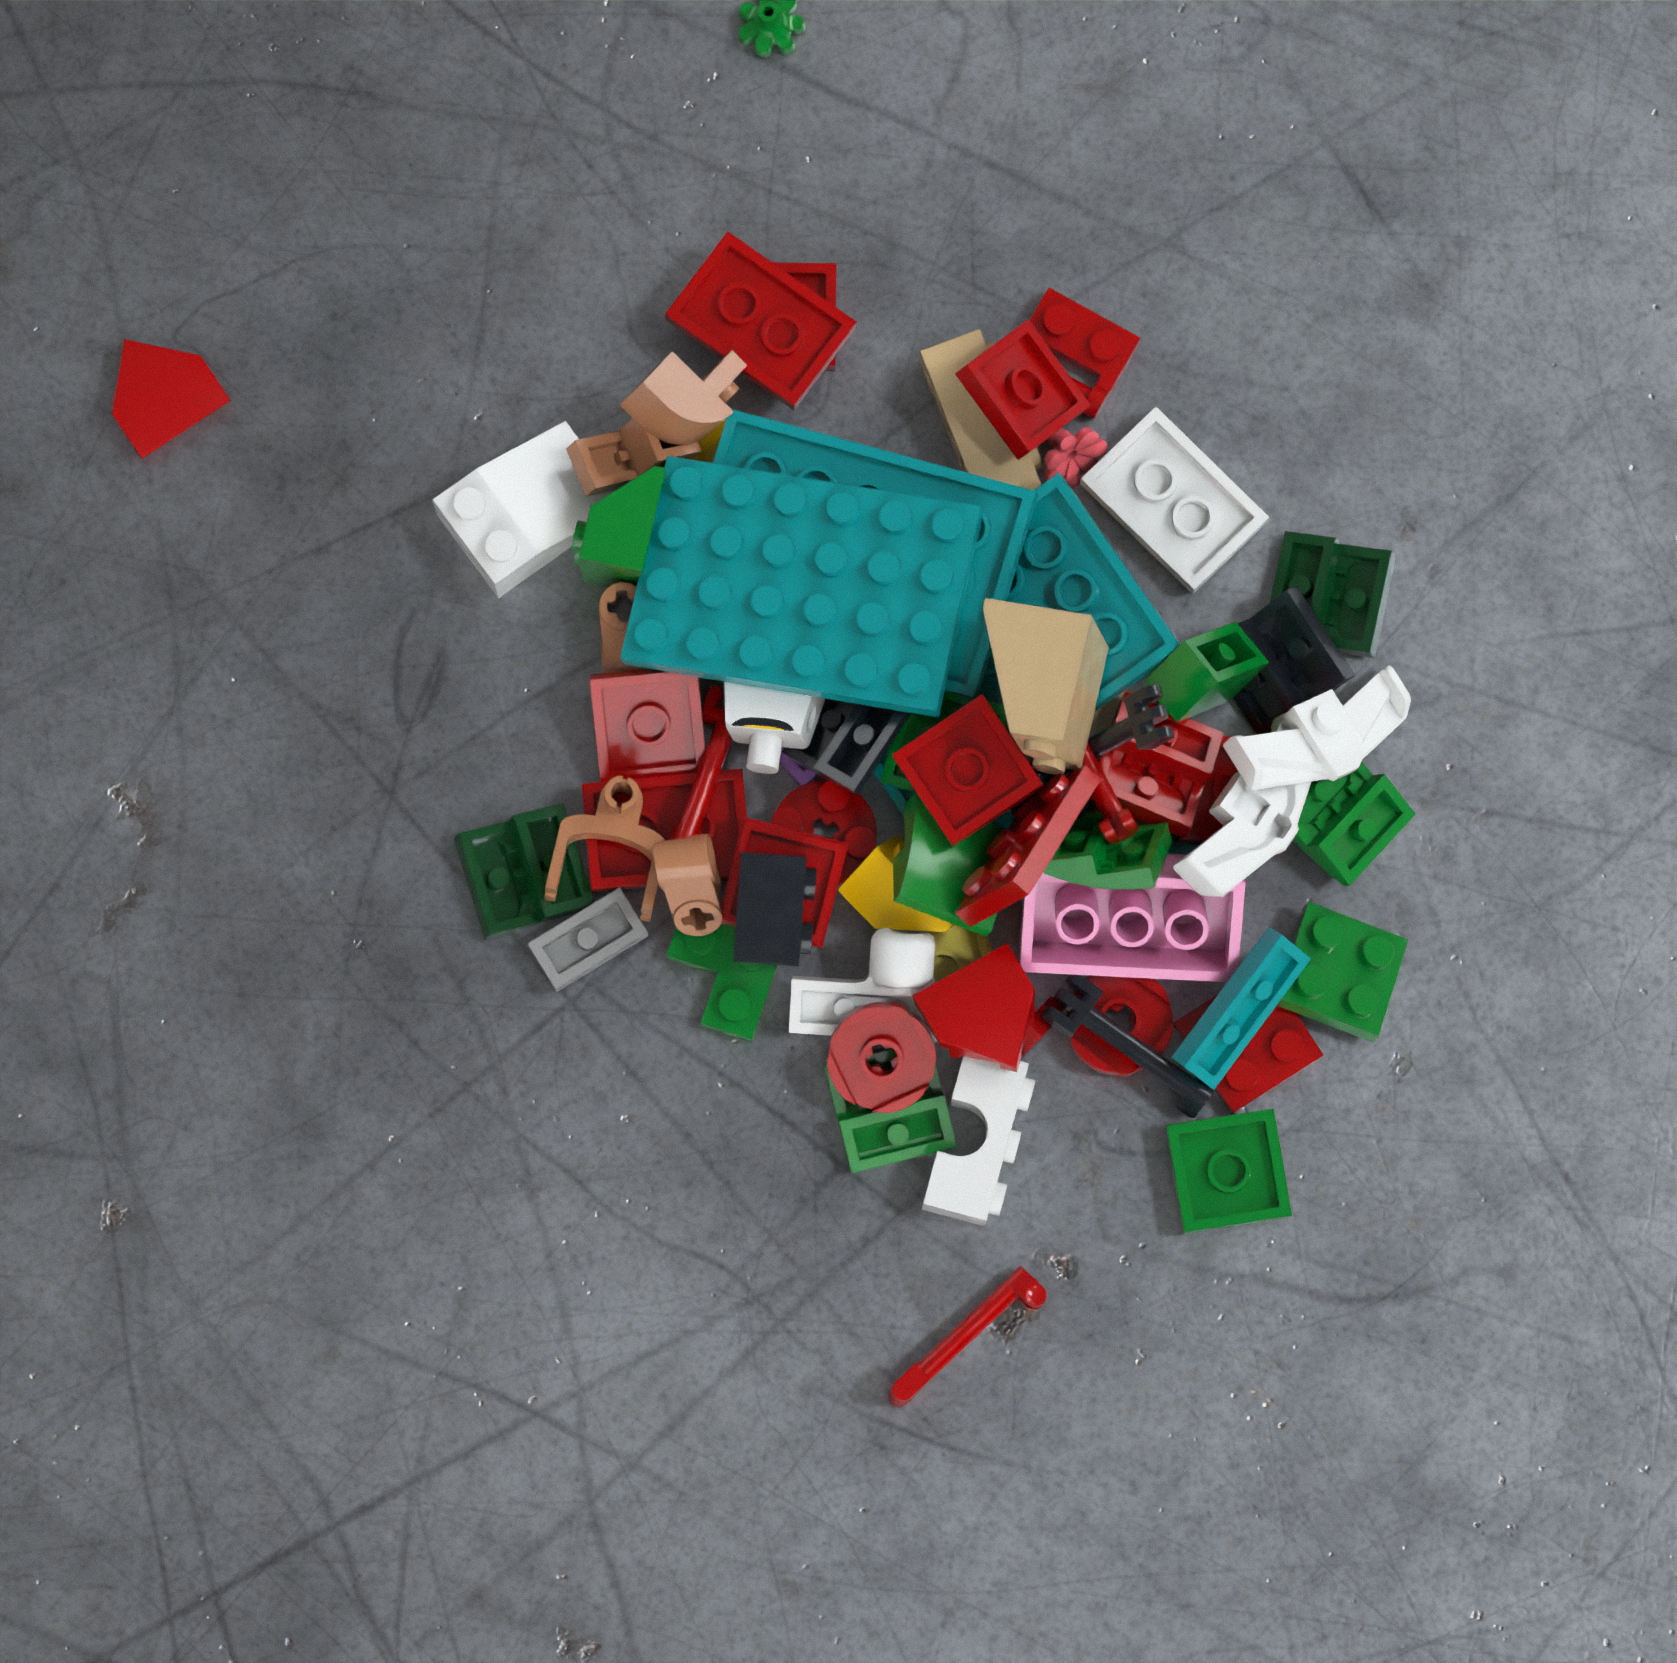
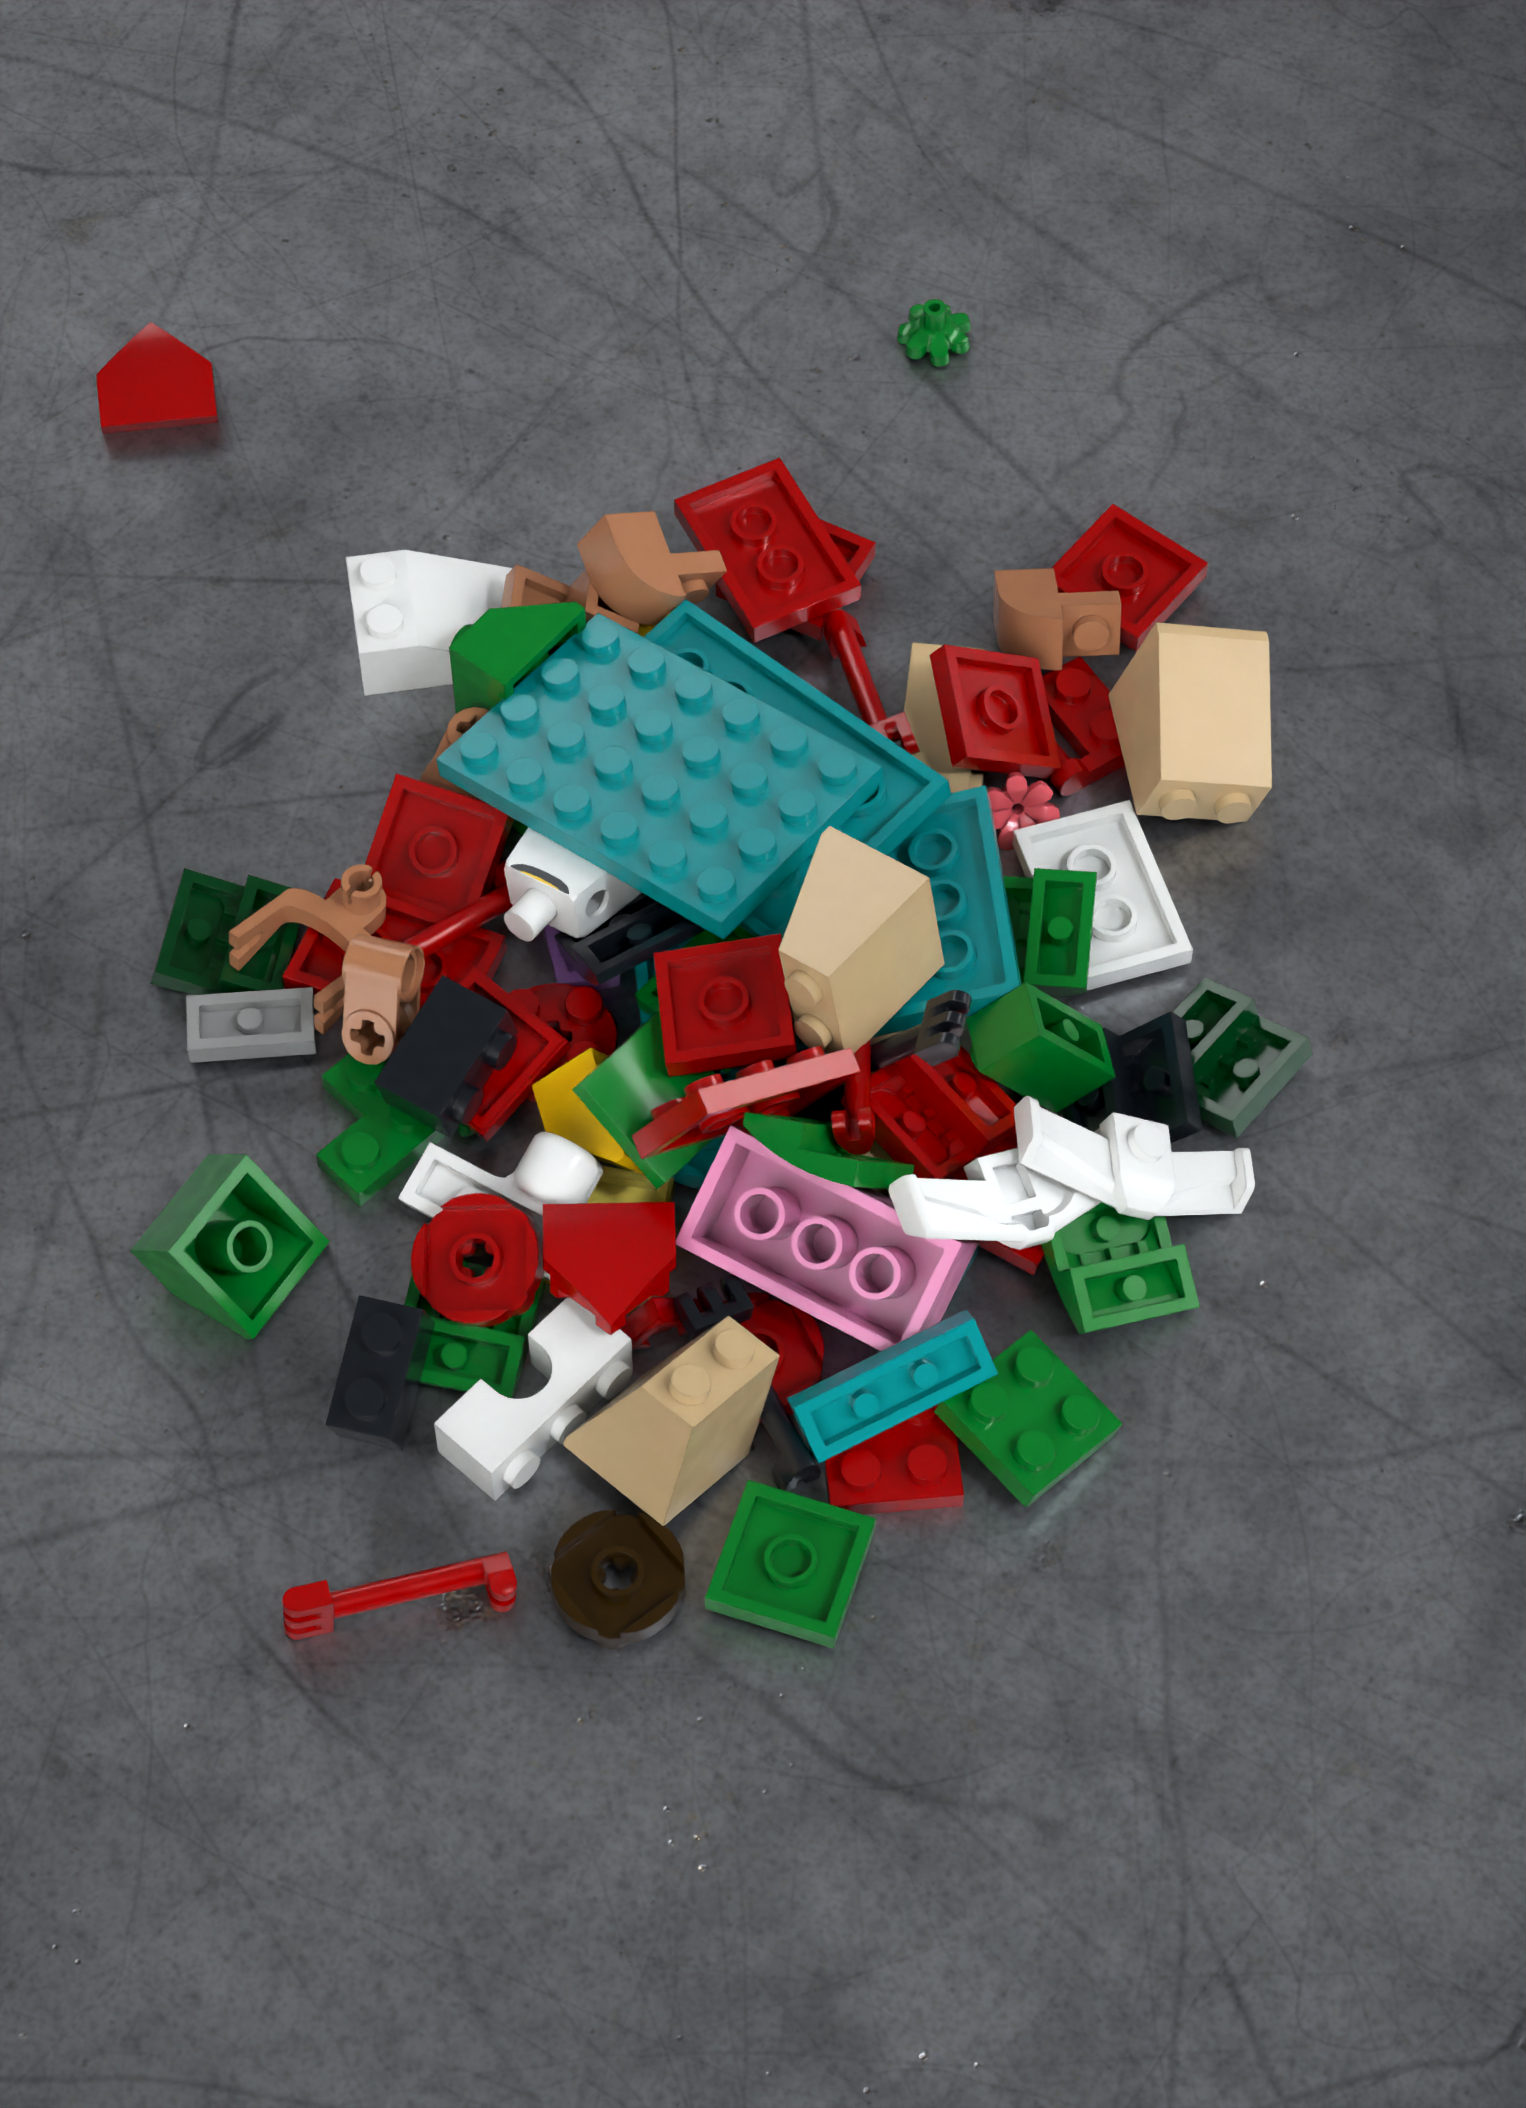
camera: 30 degrees right, 20 degrees down
none -> green slope [130,1154,330,1339]
none -> black brick [325,1295,435,1451]
none -> dark brown plate [551,1510,686,1649]
none -> tan slope [563,1316,780,1526]
none -> red hinge [823,610,920,755]
none -> nougat brick [993,568,1121,670]
none -> green slope [1003,868,1097,998]
none -> red plate [1051,504,1208,652]
none -> tan slope [1108,622,1272,824]

